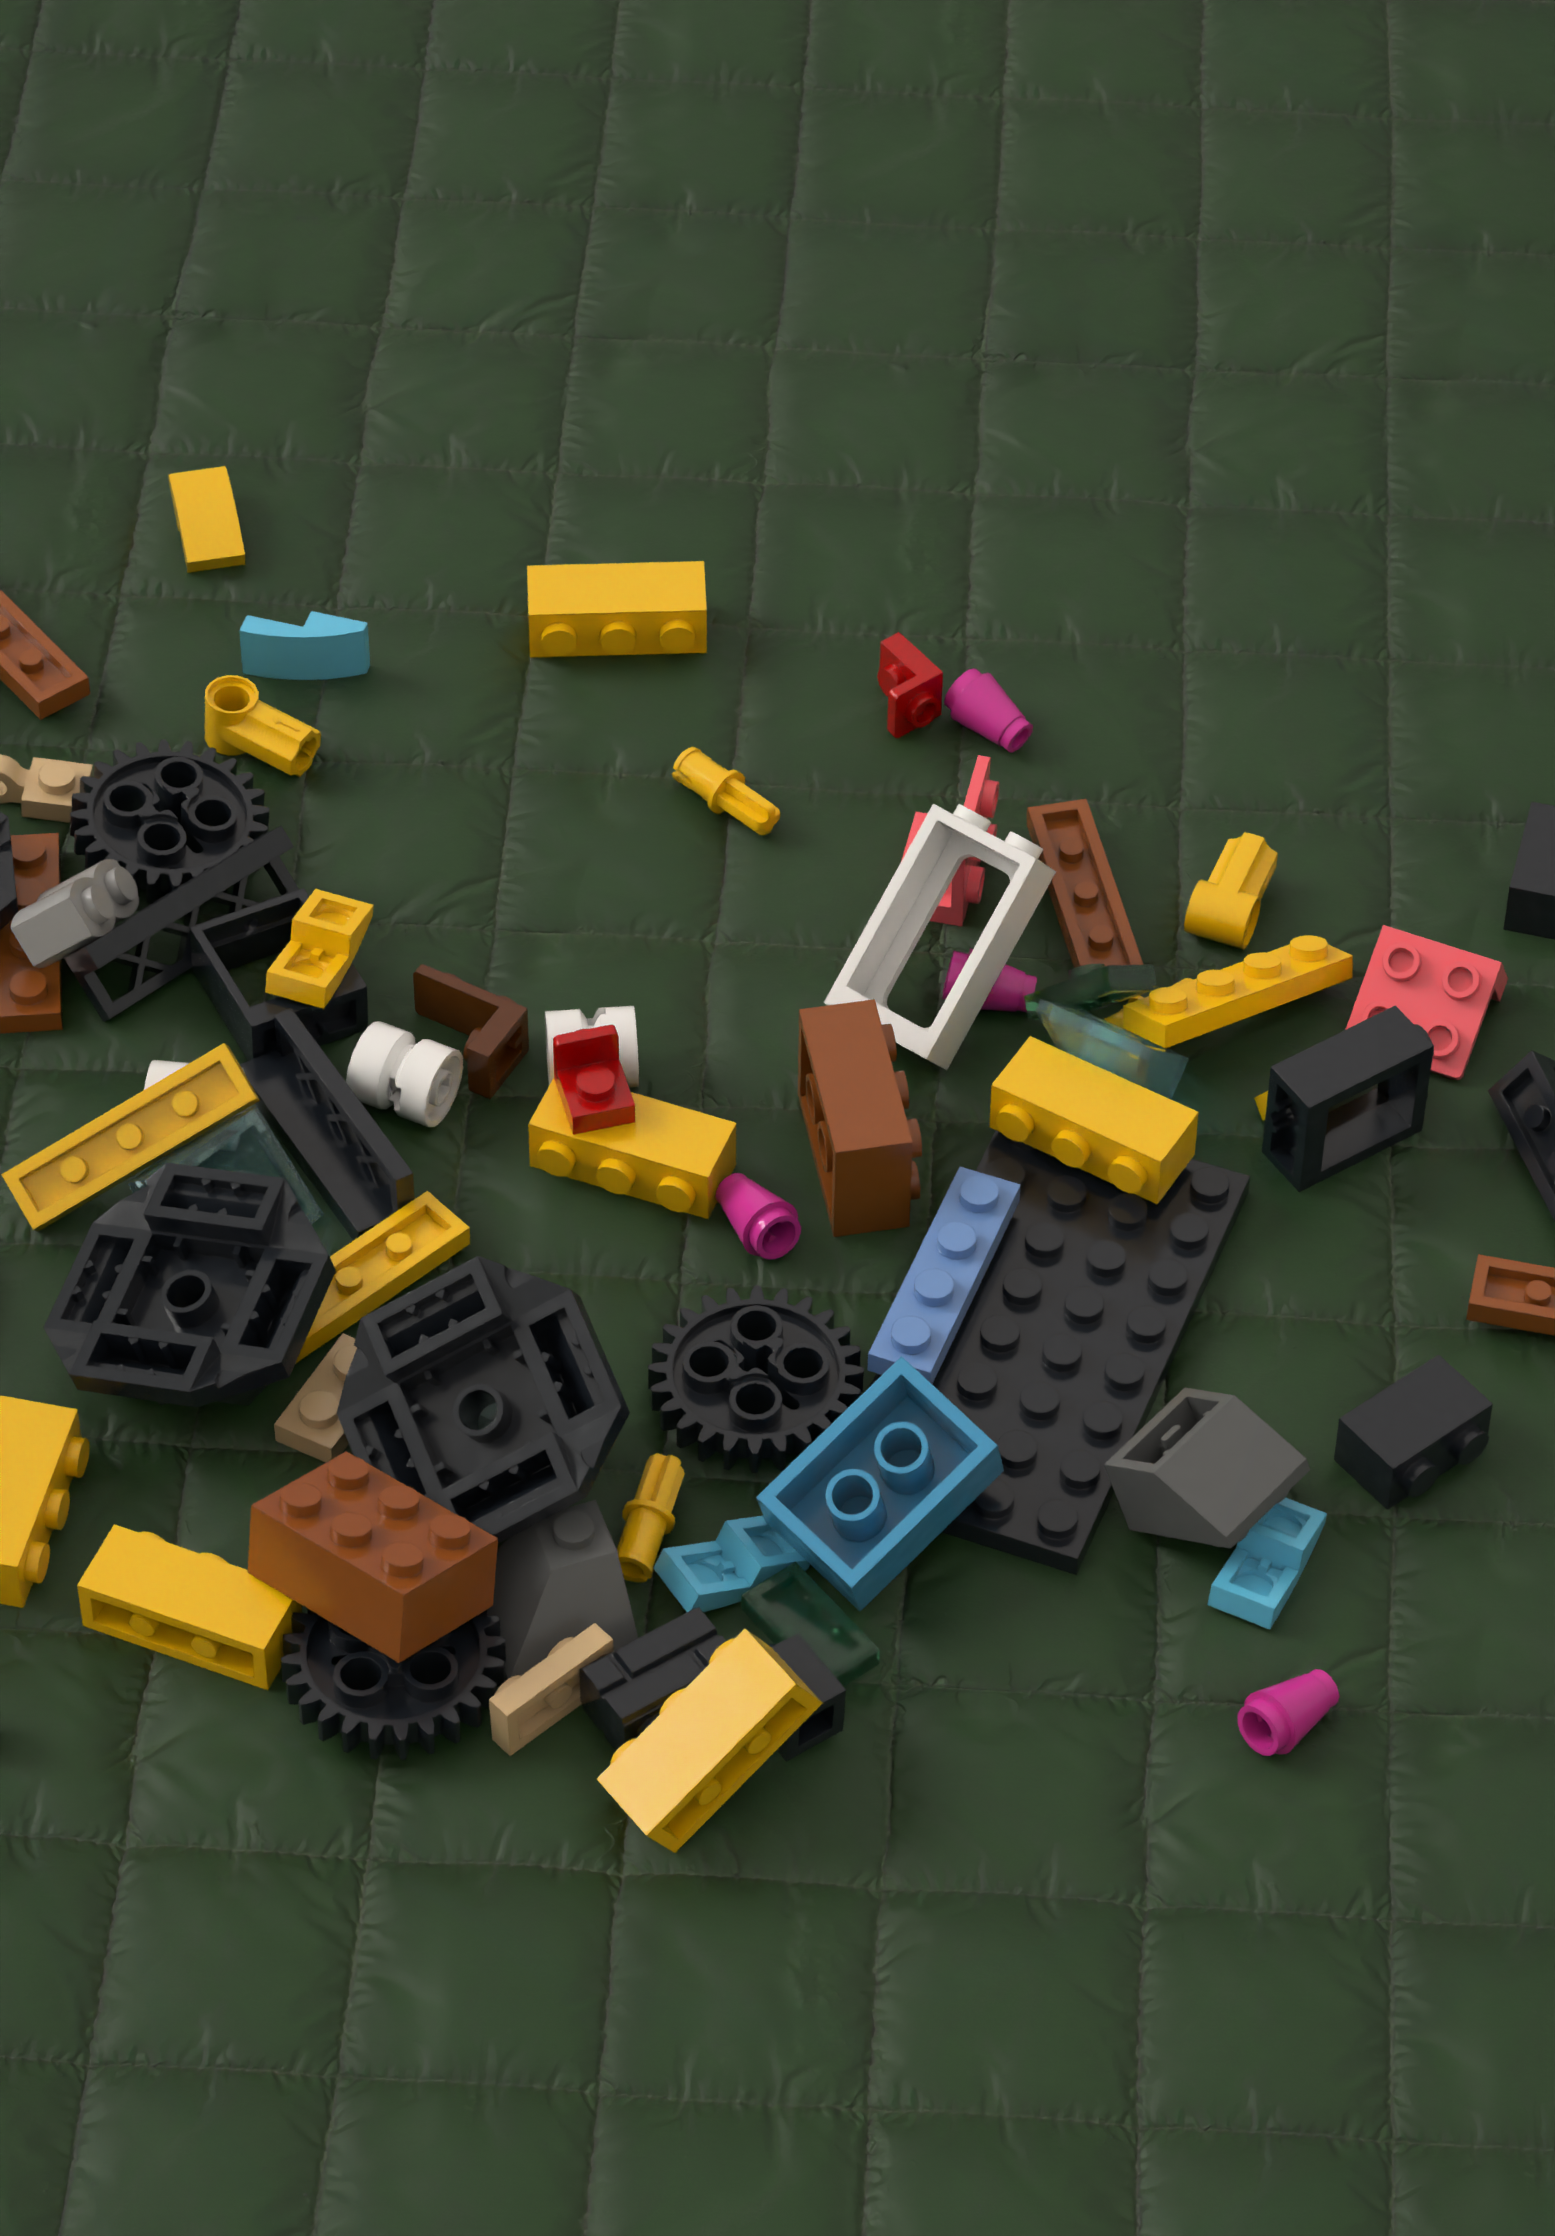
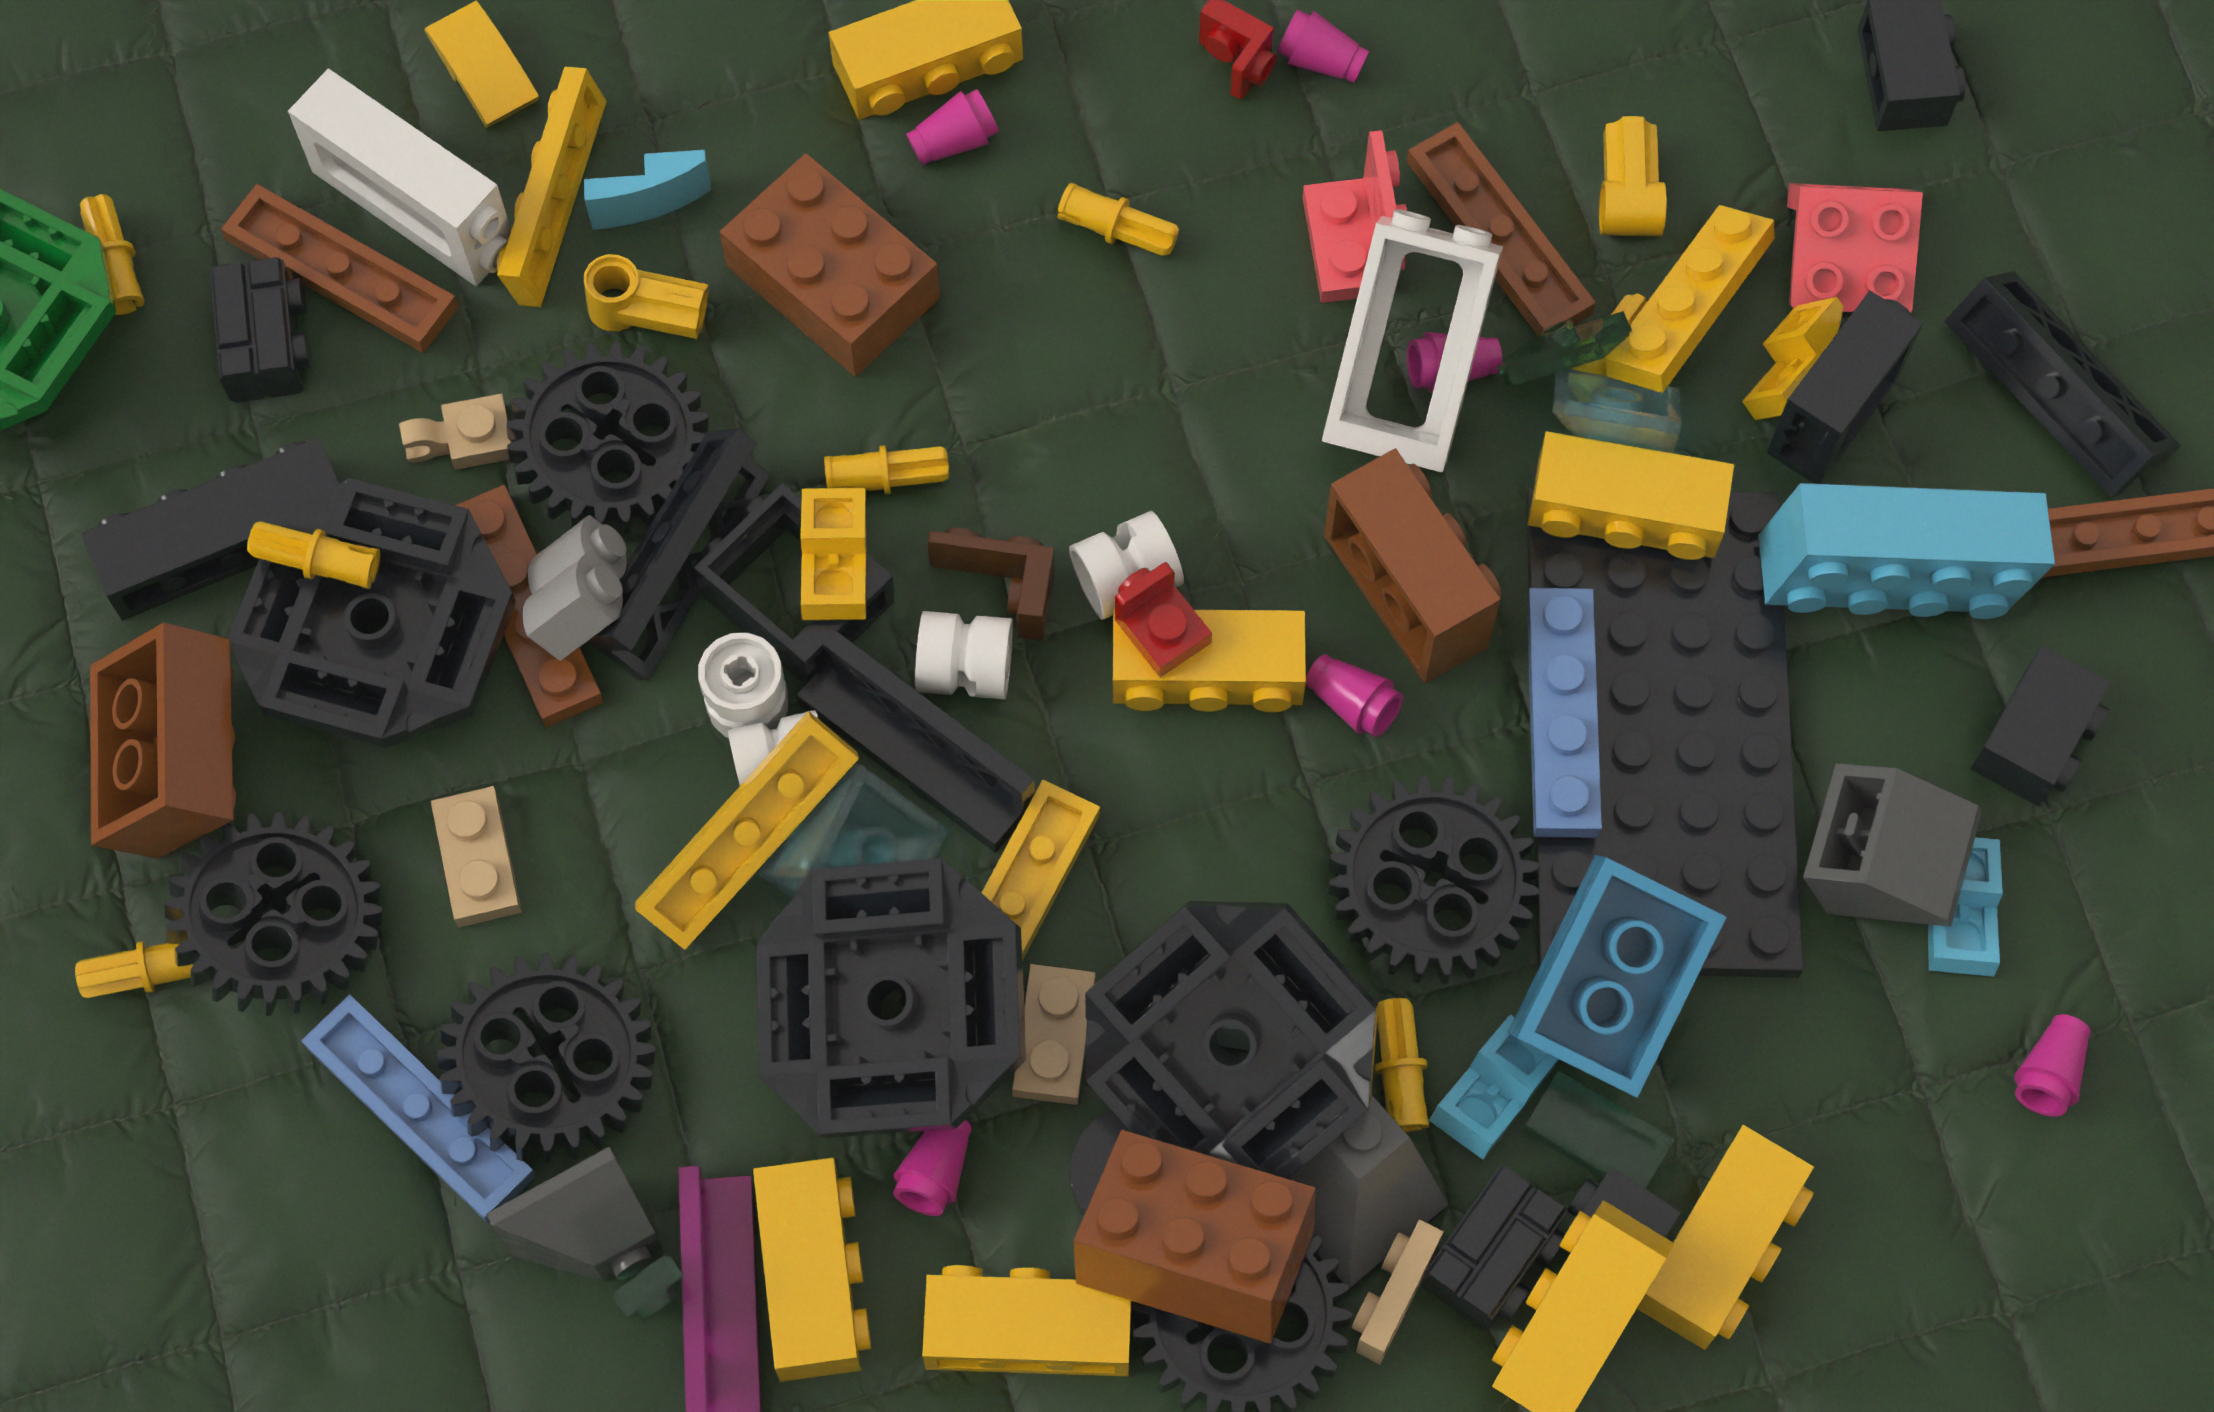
camera: 20 degrees left, 20 degrees up
none -> white piece [288,68,511,287]
none -> yellow plate [497,67,607,308]
none -> white wheel [698,633,788,738]
none -> dark orange brick [719,153,940,378]
none -> yellow axle [824,445,950,495]
none -> dark pink cone [893,1120,972,1216]
none -> dark pink cone [906,89,999,166]
none -> yellow brick [1637,1125,1814,1350]
none -> medium azure piece [1758,483,2055,619]

